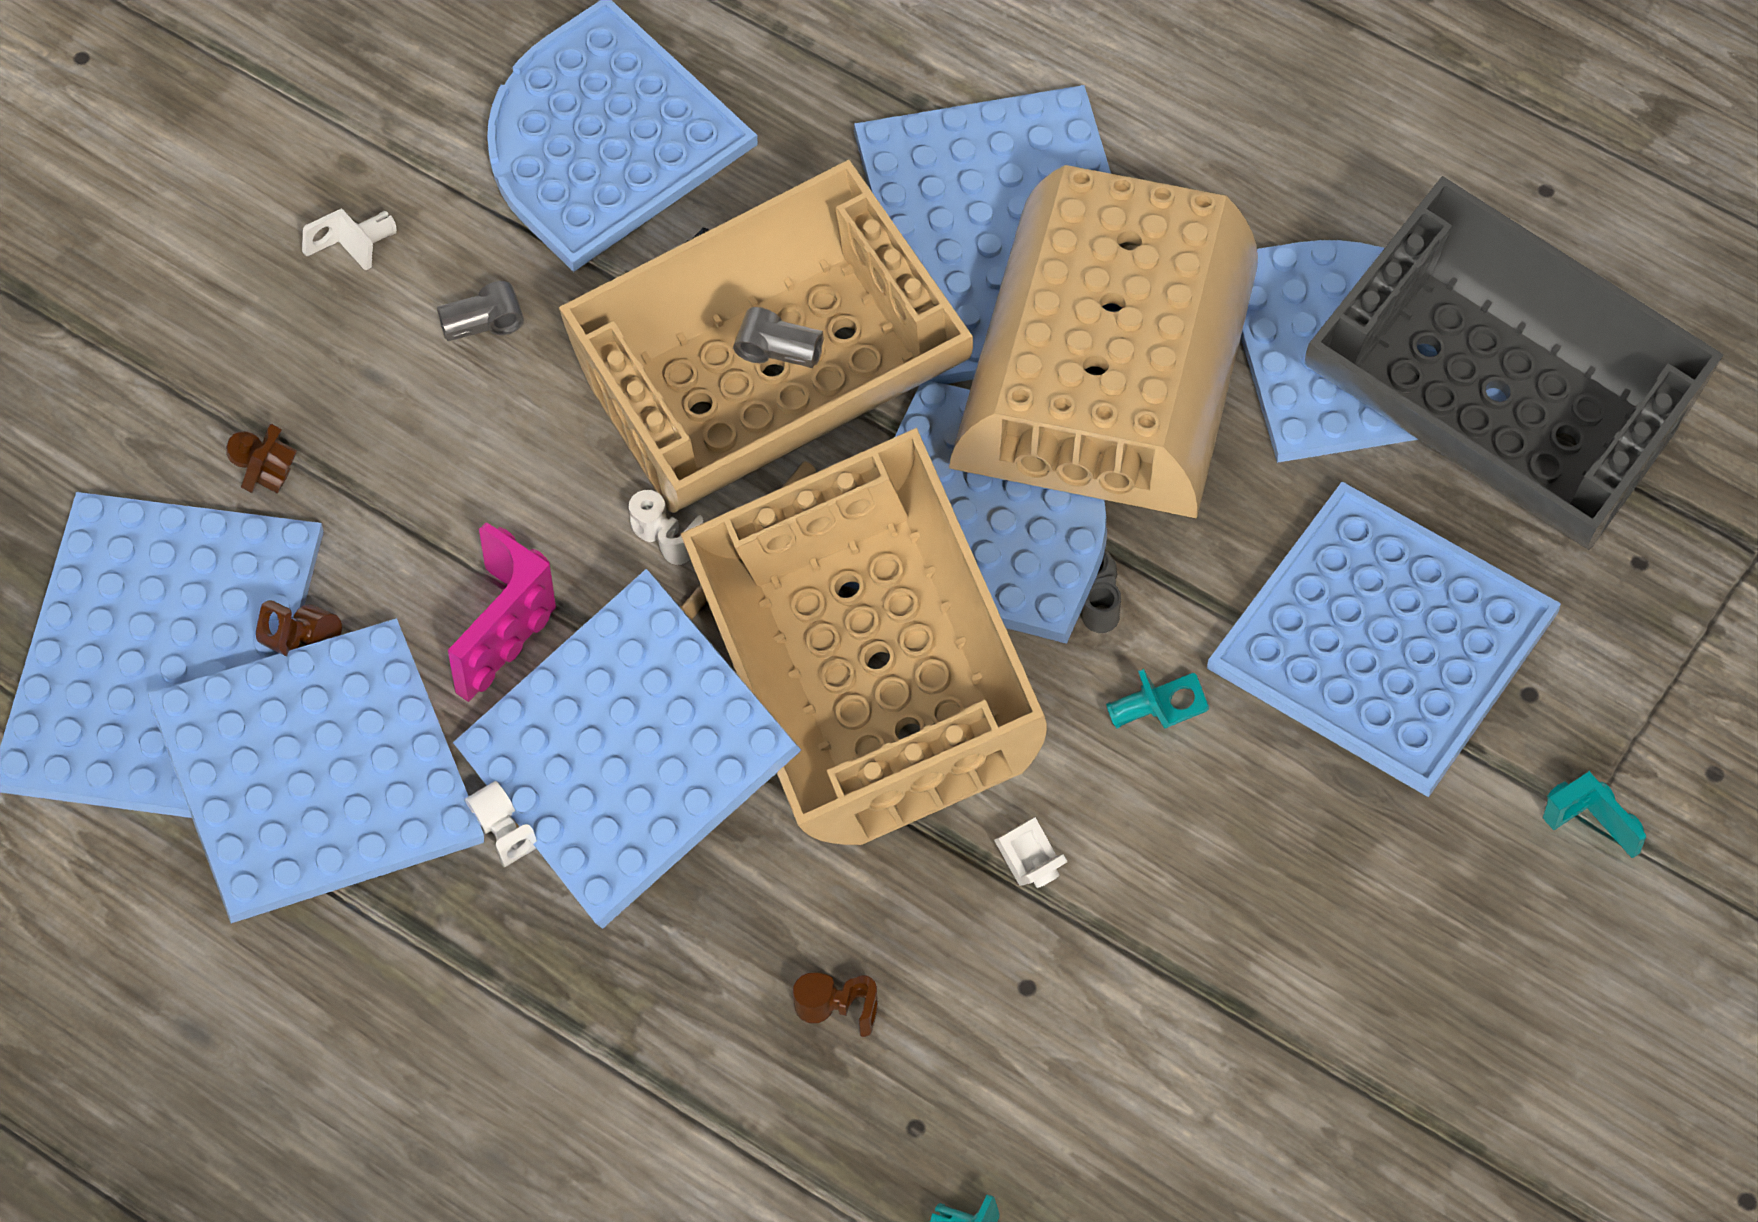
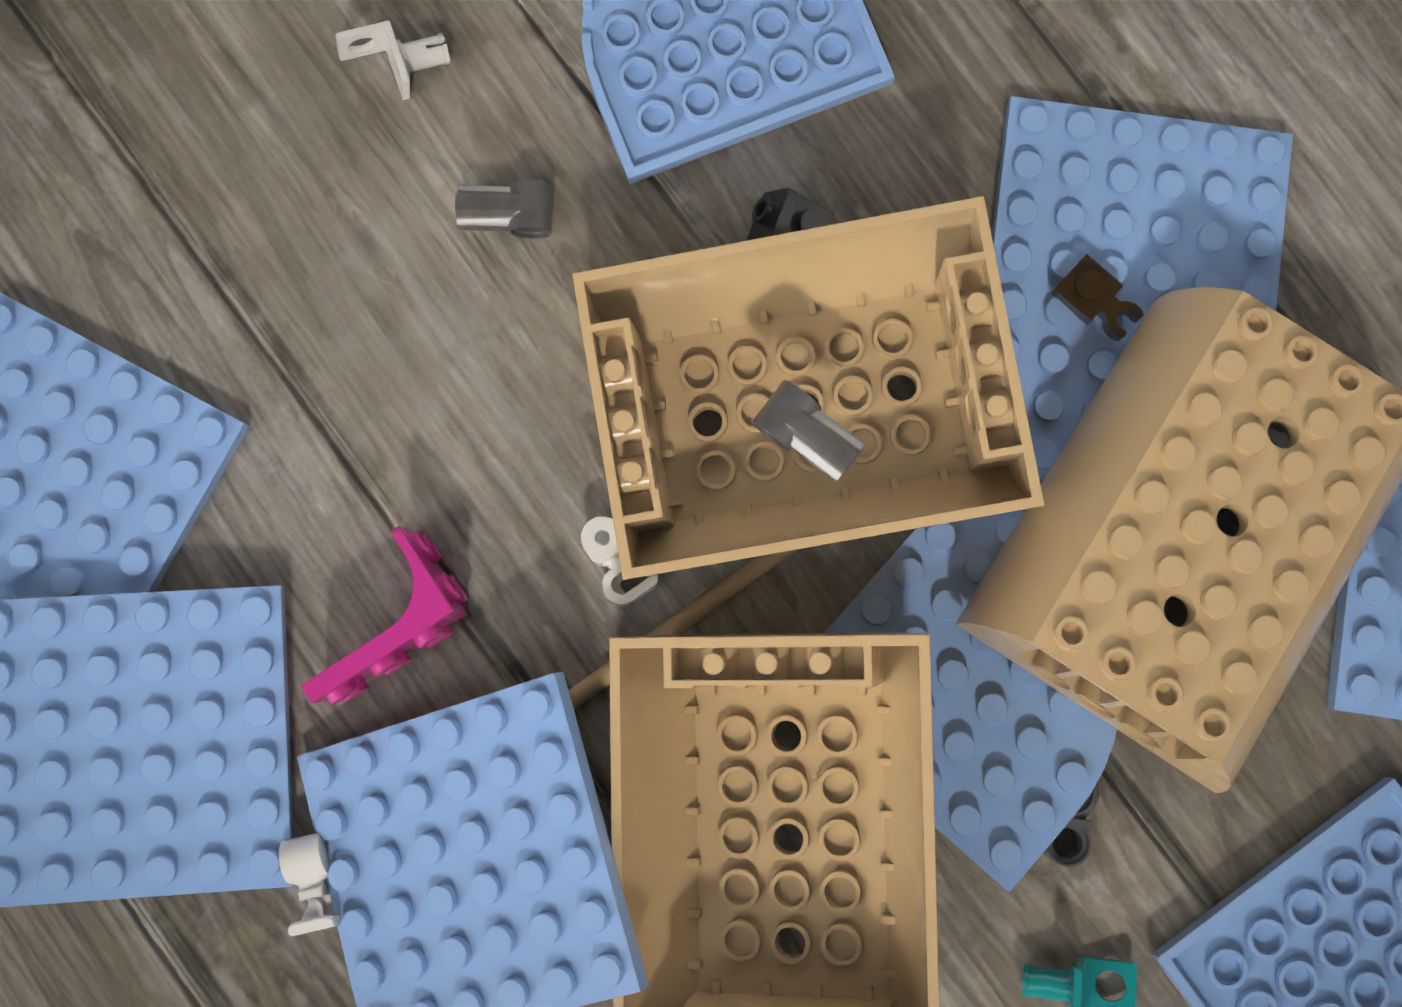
camera: 15 degrees right, 25 degrees up
reddish brown hips [226,424,297,494] -> none
reddish brown leg [256,600,342,657] -> none
none -> dark brown plate [1050,254,1144,342]

